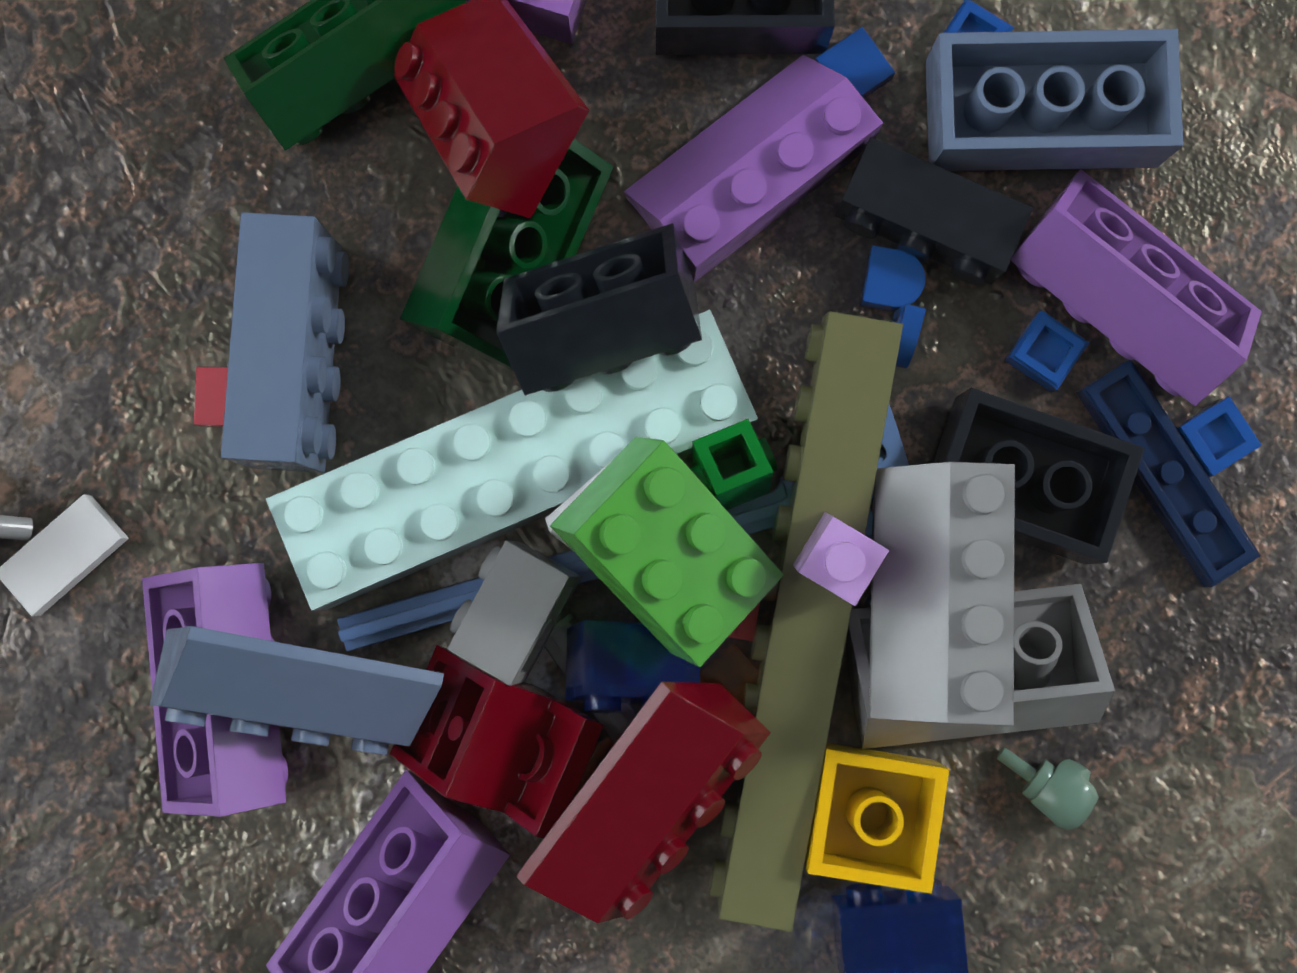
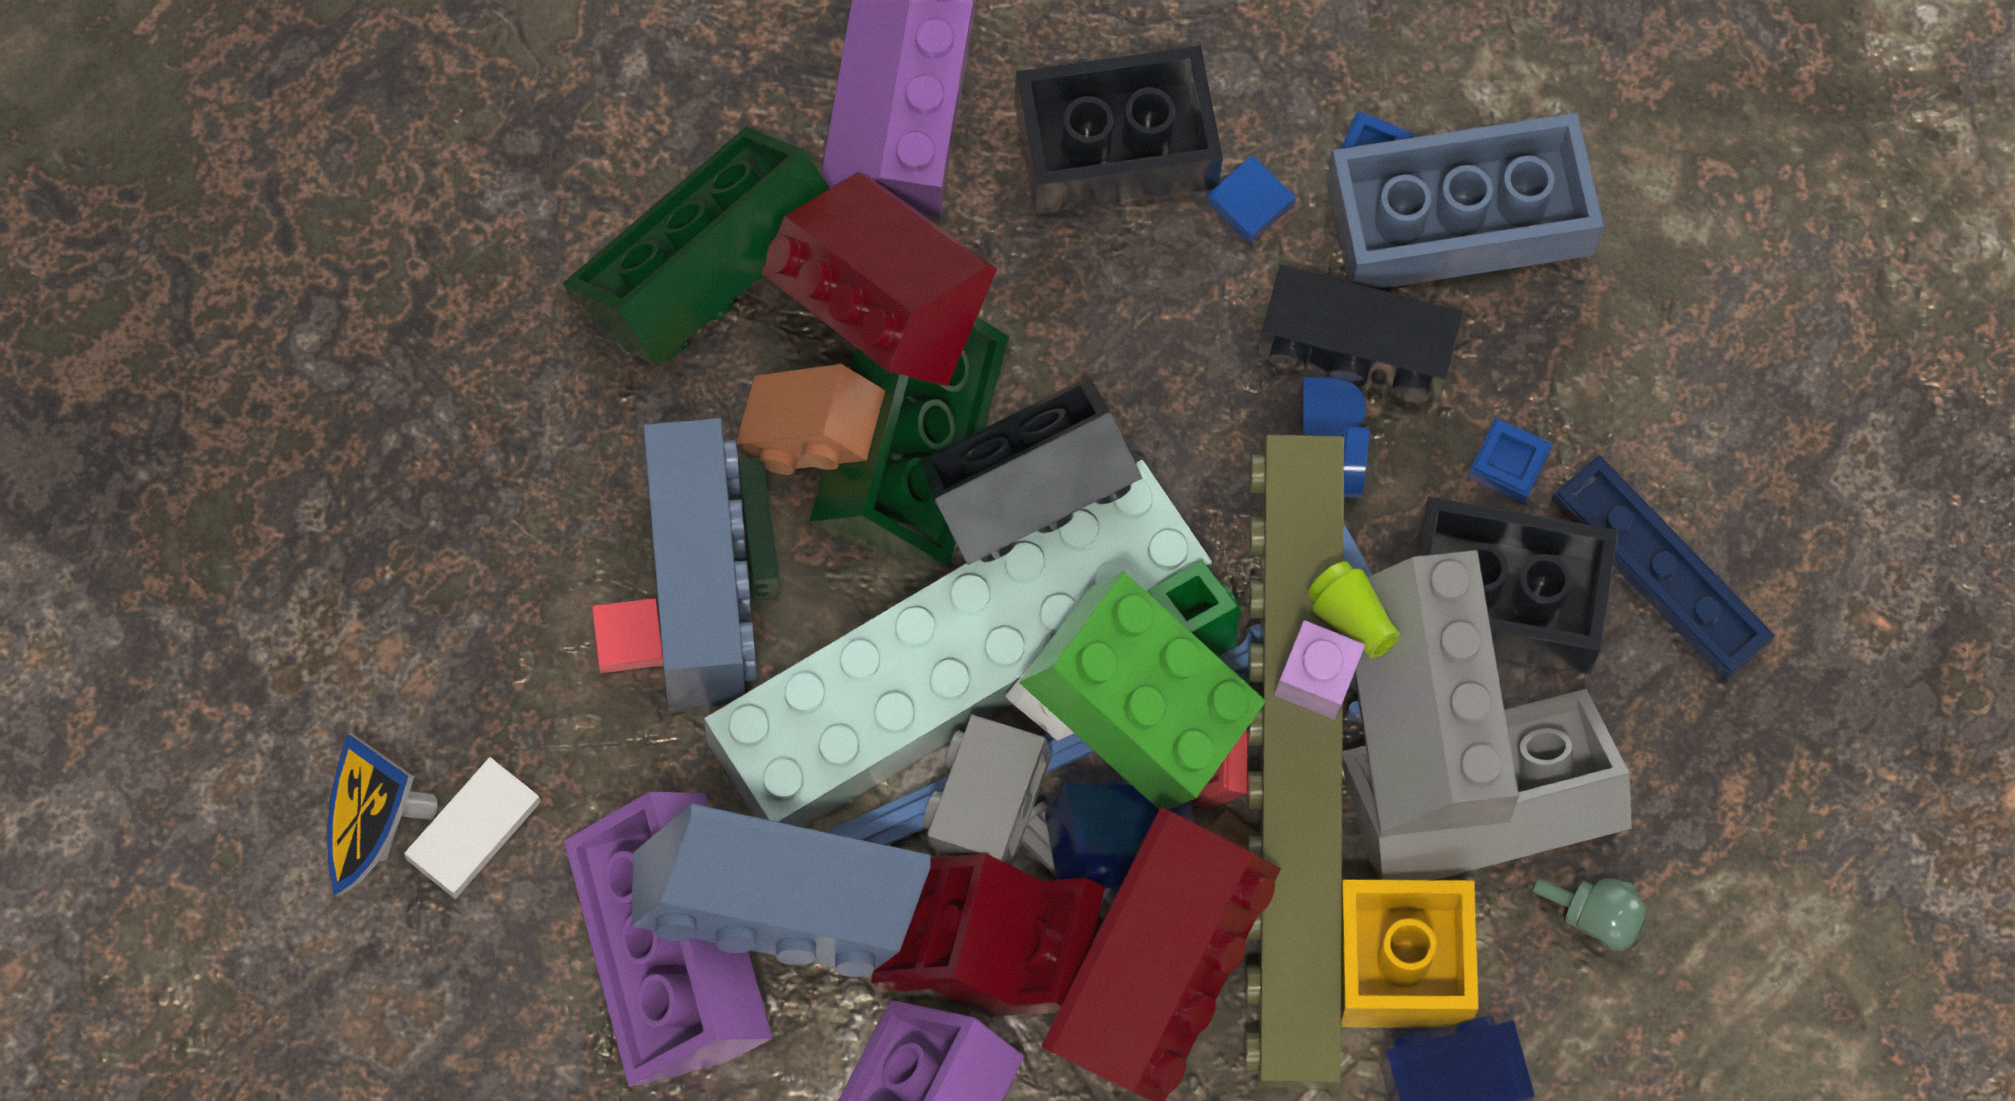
camera: 15 degrees left, 15 degrees down
medium lavender slope [624,55,883,282] -> none
medium lavender slope [1011,169,1262,406] -> none
blue tile [1176,396,1262,477] -> none
none -> nougat brick [736,364,885,475]
none -> clear green tile [738,458,780,602]
none -> lime cone [1308,561,1401,659]

